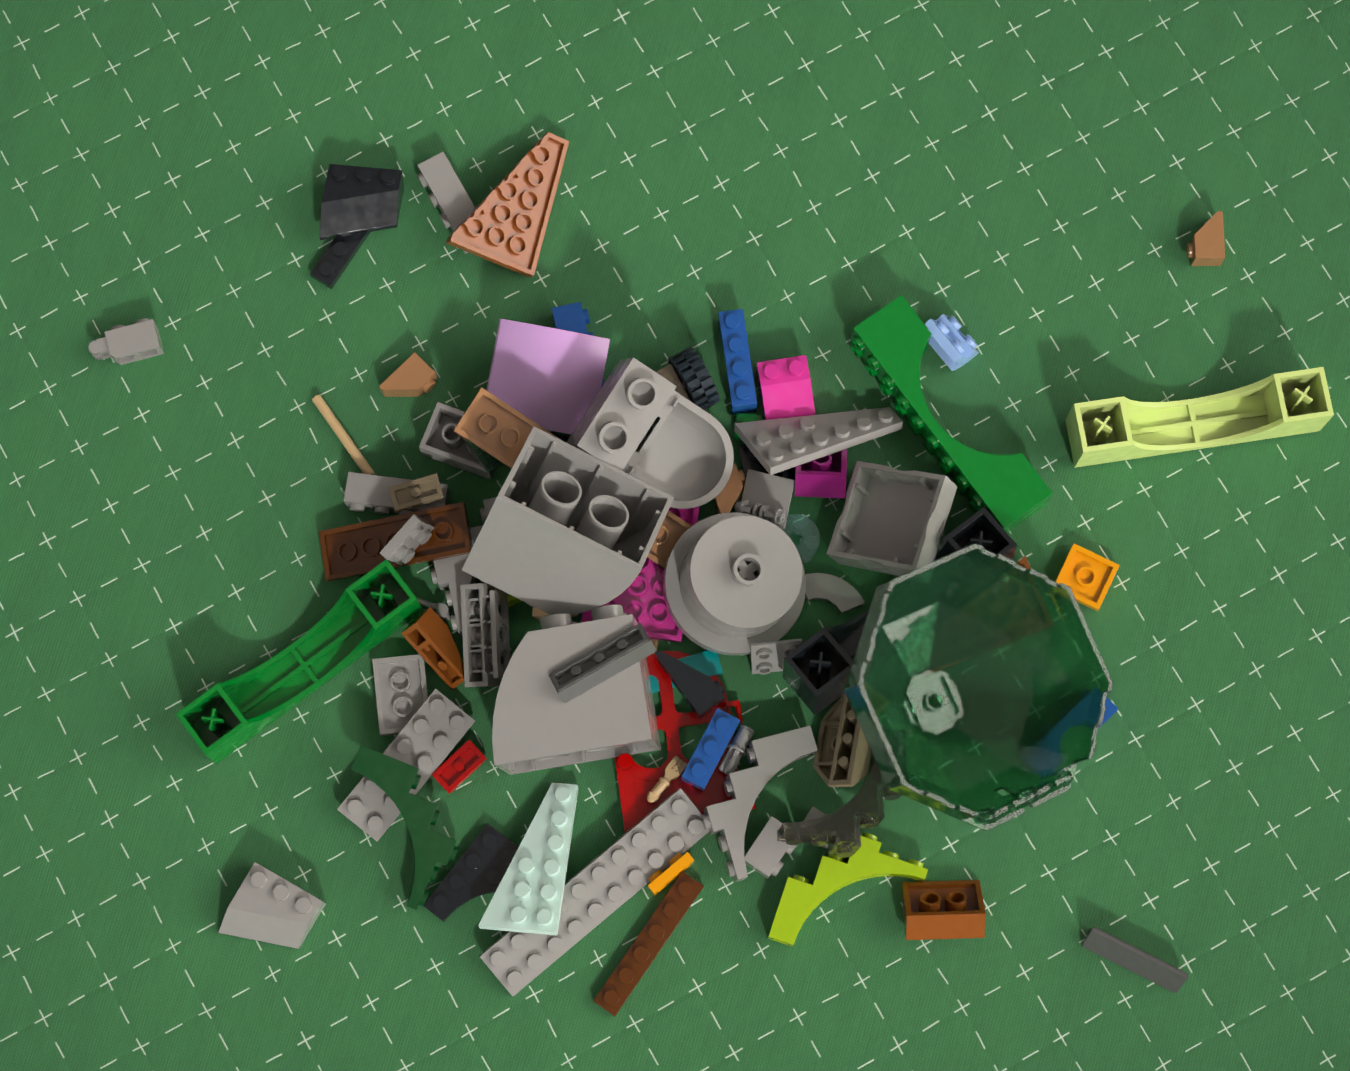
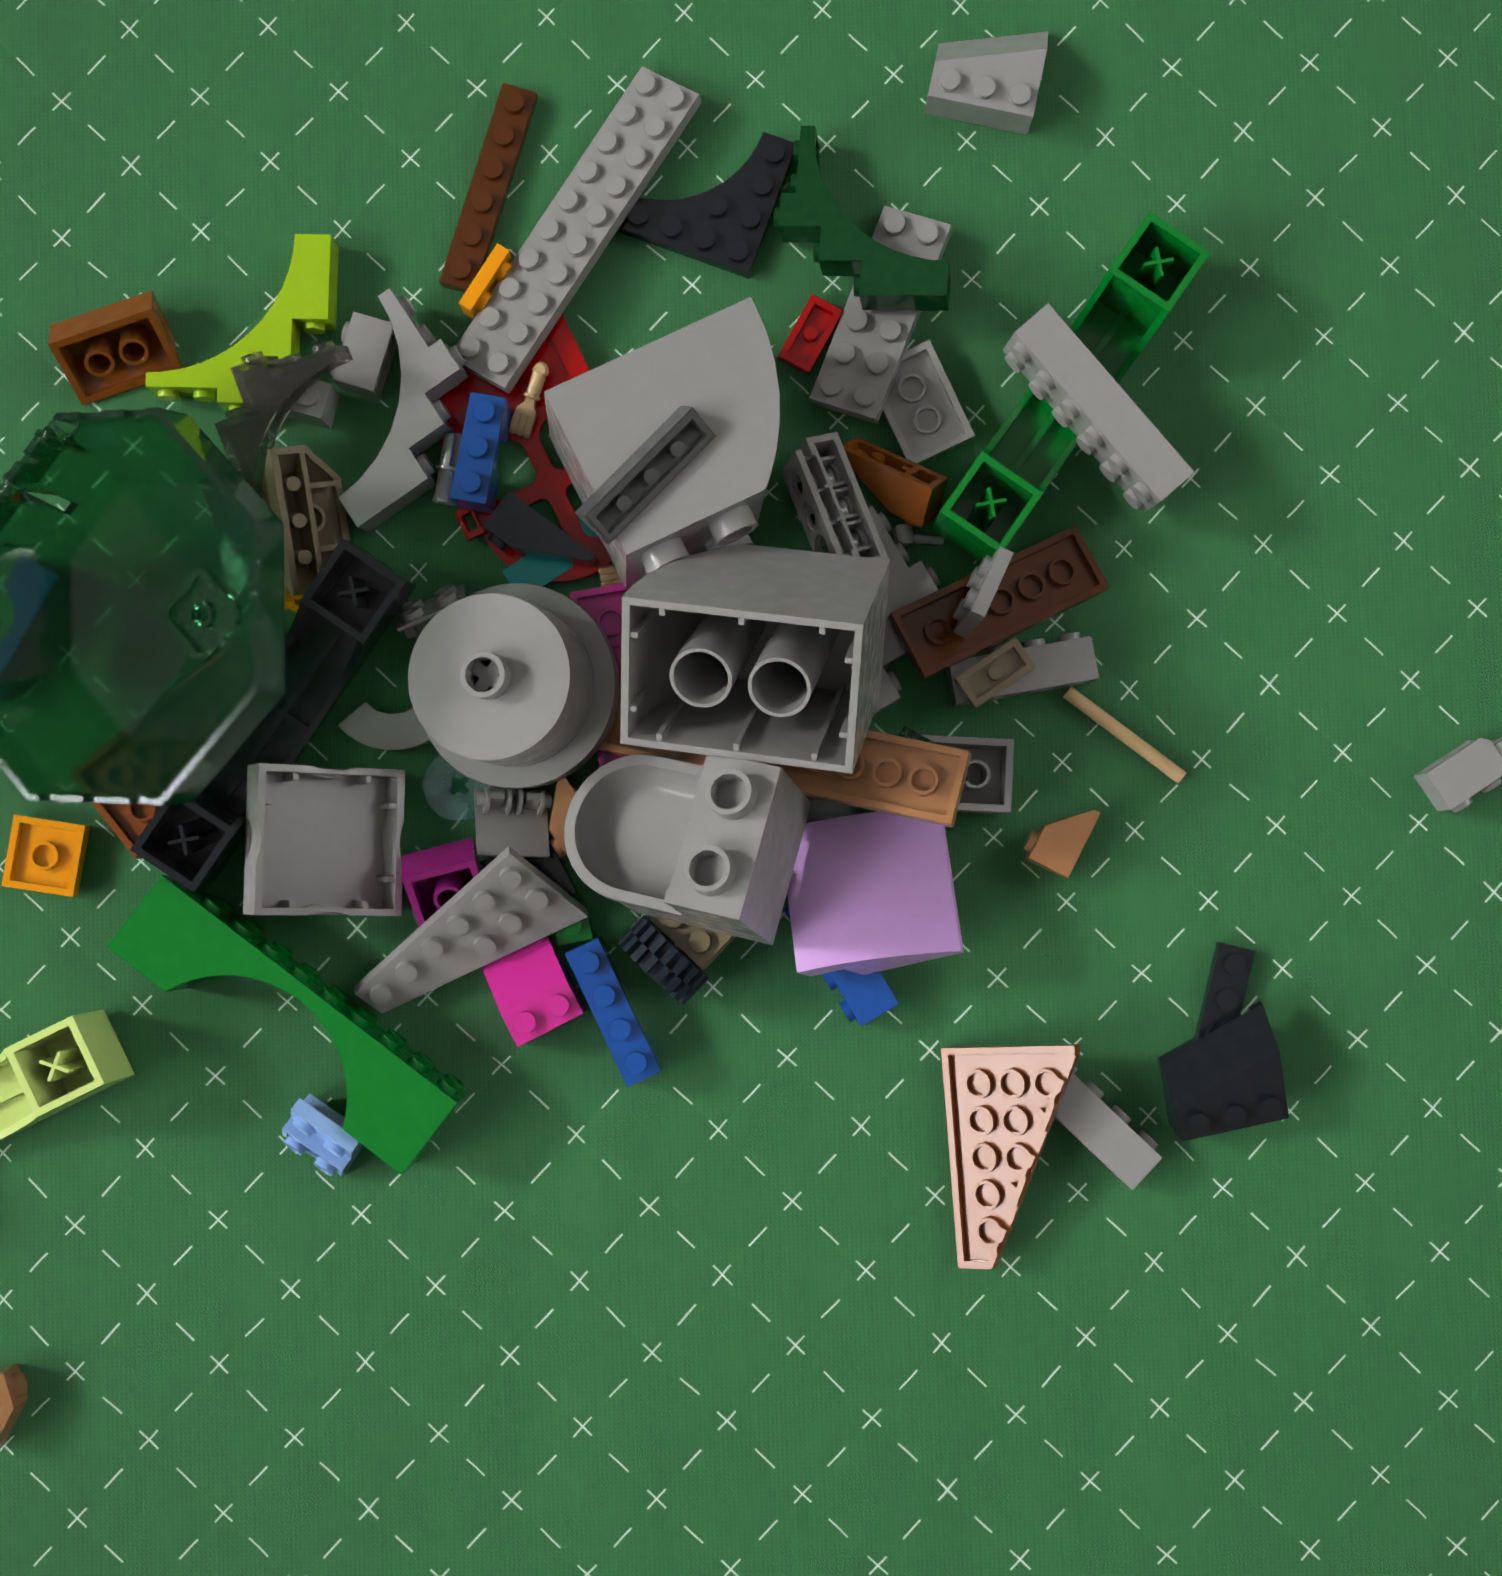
camera: 160 degrees right, 10 degrees up
light aqua wing [478,783,579,935] -> none
none -> light grey brick [1003,303,1194,513]

